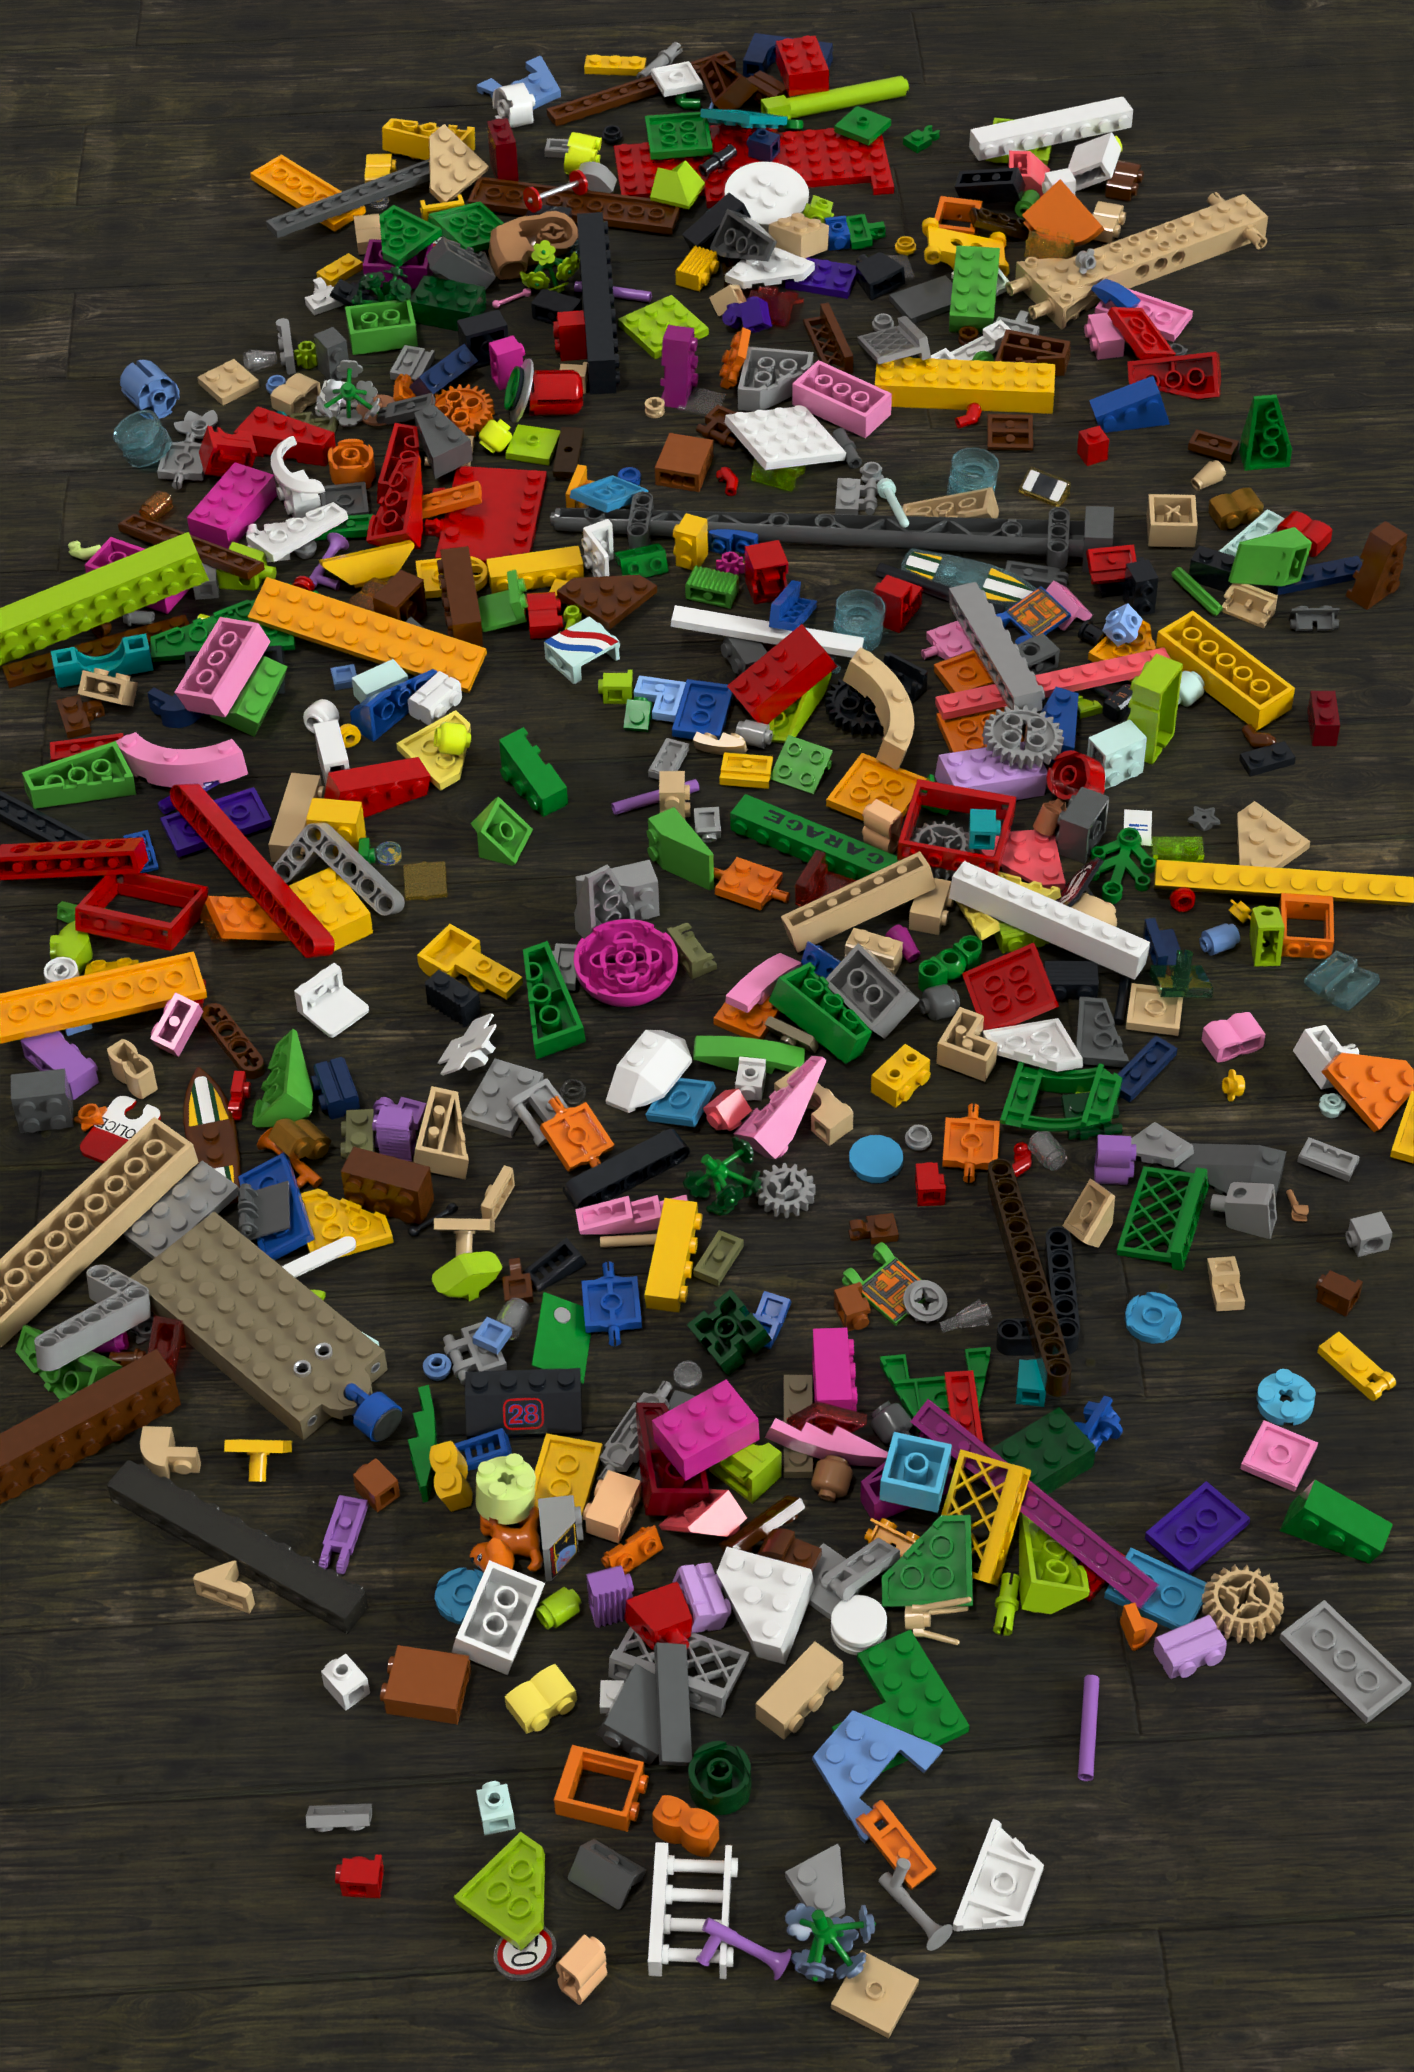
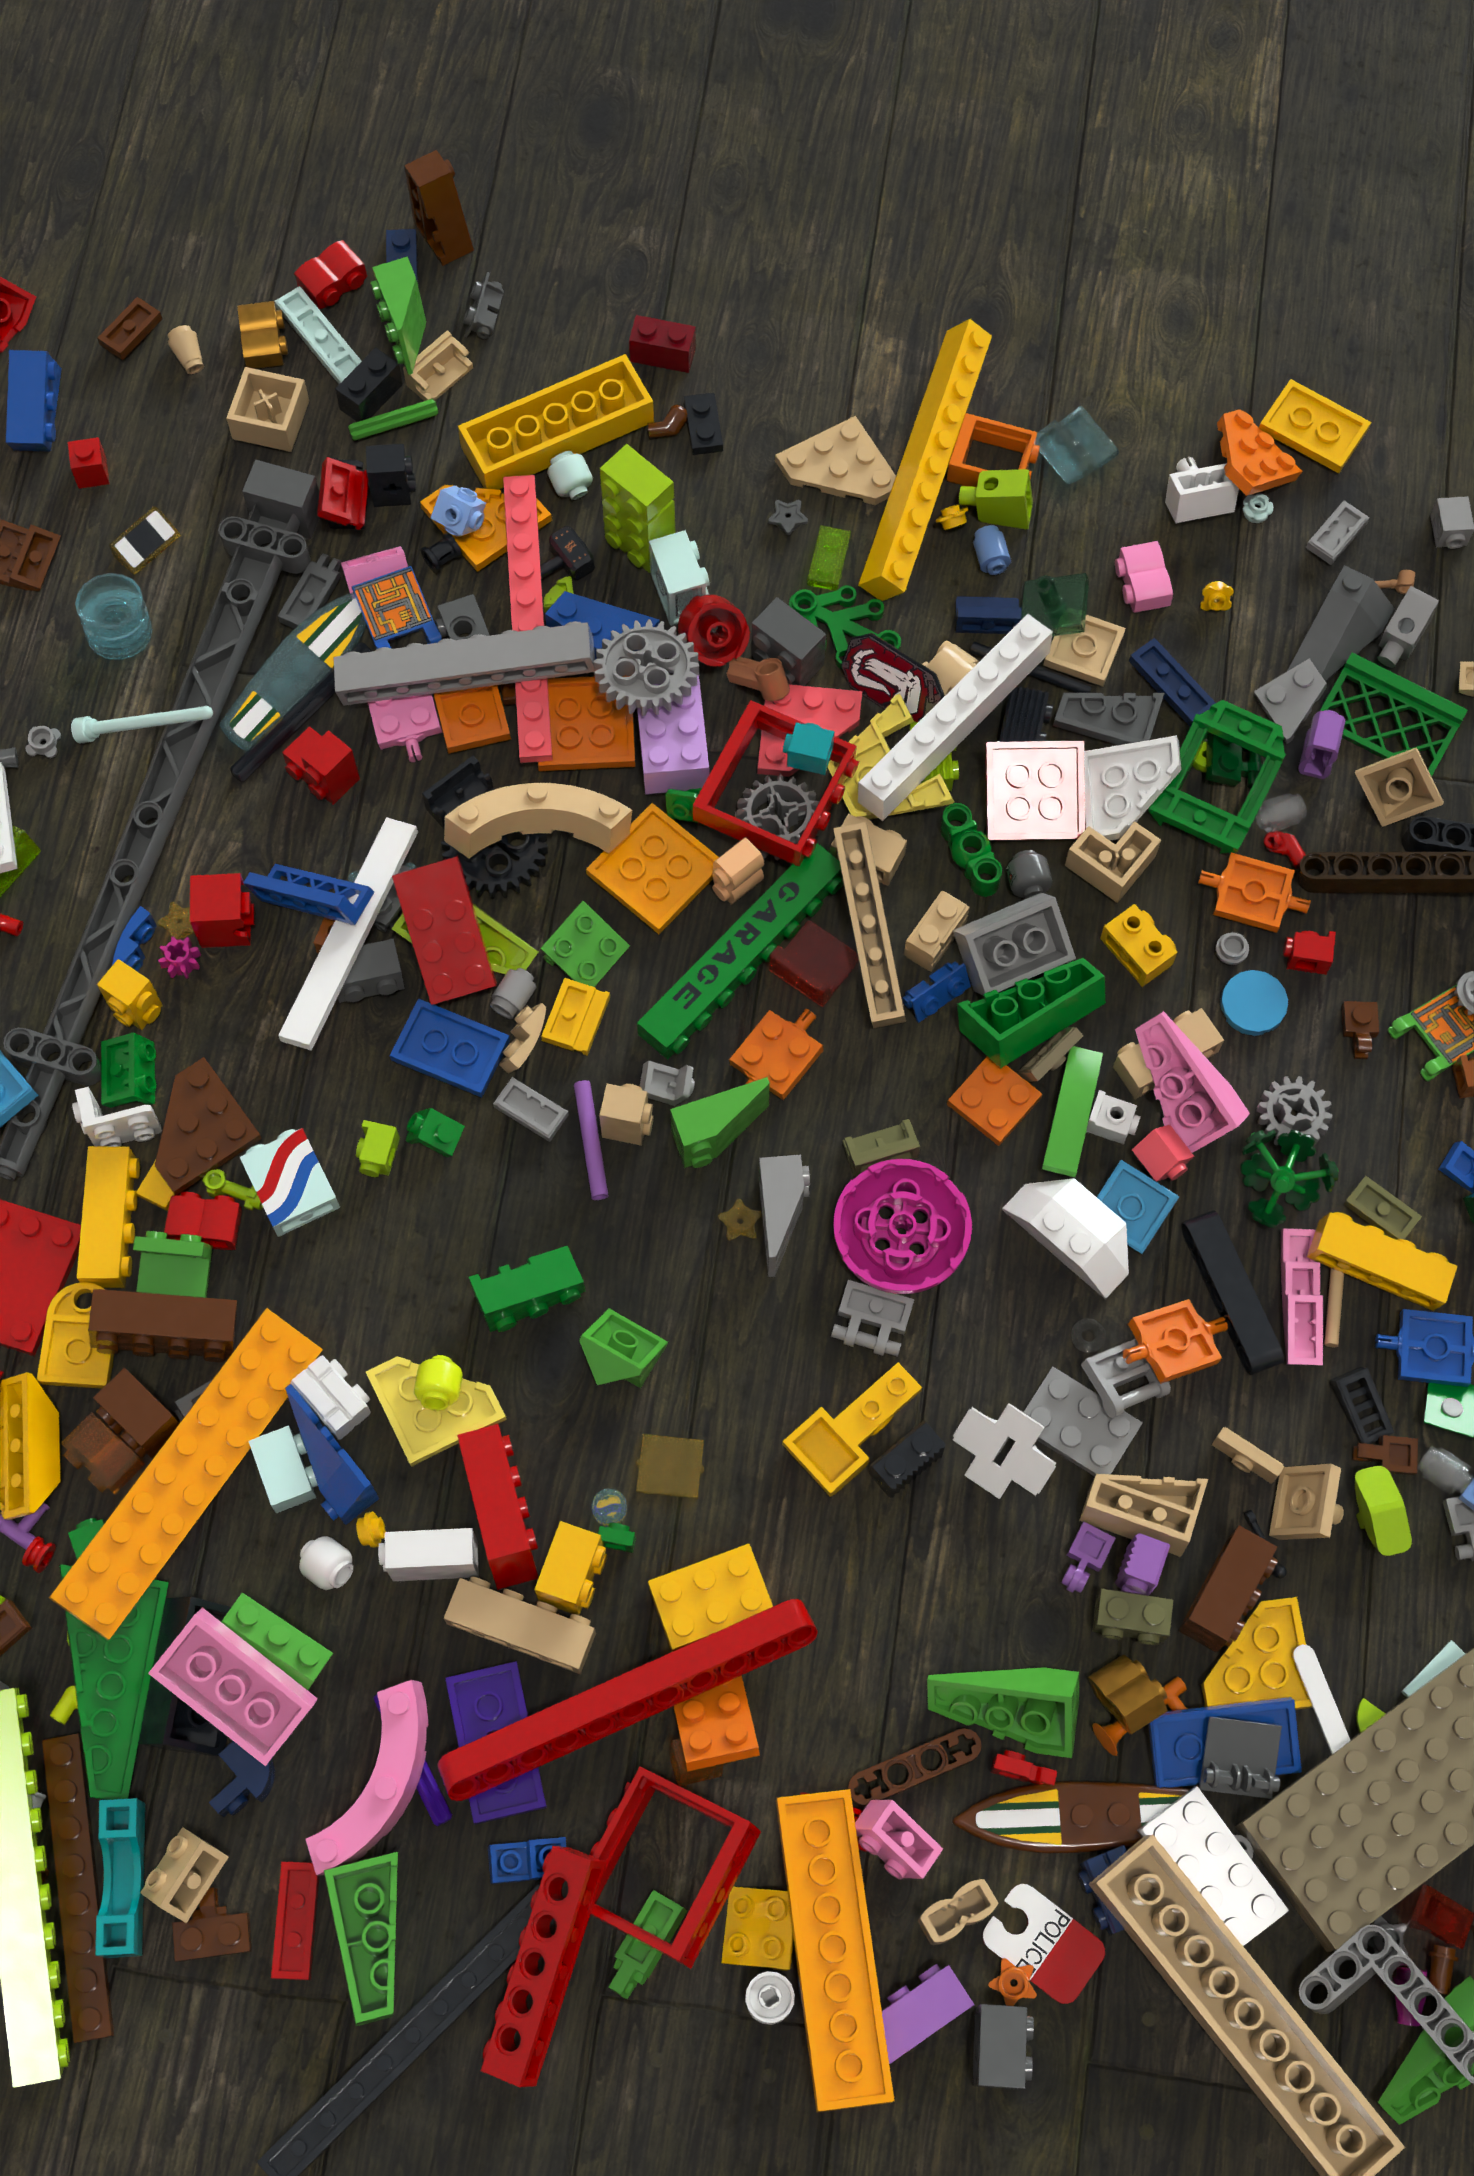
camera: 80 degrees left, 20 degrees up
lime piece [50,921,93,975] -> none
light grey beam [273,822,405,915] -> none
white bracket [294,963,369,1038] -> none
dark blue brick [311,1057,360,1120] -> none
medium blue tile [330,664,357,690] -> none
green wedge [523,941,586,1059] -> none
light grey wedge [574,865,635,939] -> none
light blue plate [634,676,686,722] -> none
bright green brick [685,565,739,609] -> none
bright pink slope [726,953,802,1013] -> none
clear light blue wheel [832,589,885,651] -> none
light grey plate [835,478,878,515] -> none
magenta cone [885,924,921,963] -> none
tan wedge [903,487,999,519] -> none
white sticker [1124,809,1152,846] -> none
red plate [1169,887,1195,912] -> none
green wedge [1239,394,1292,471] -> none

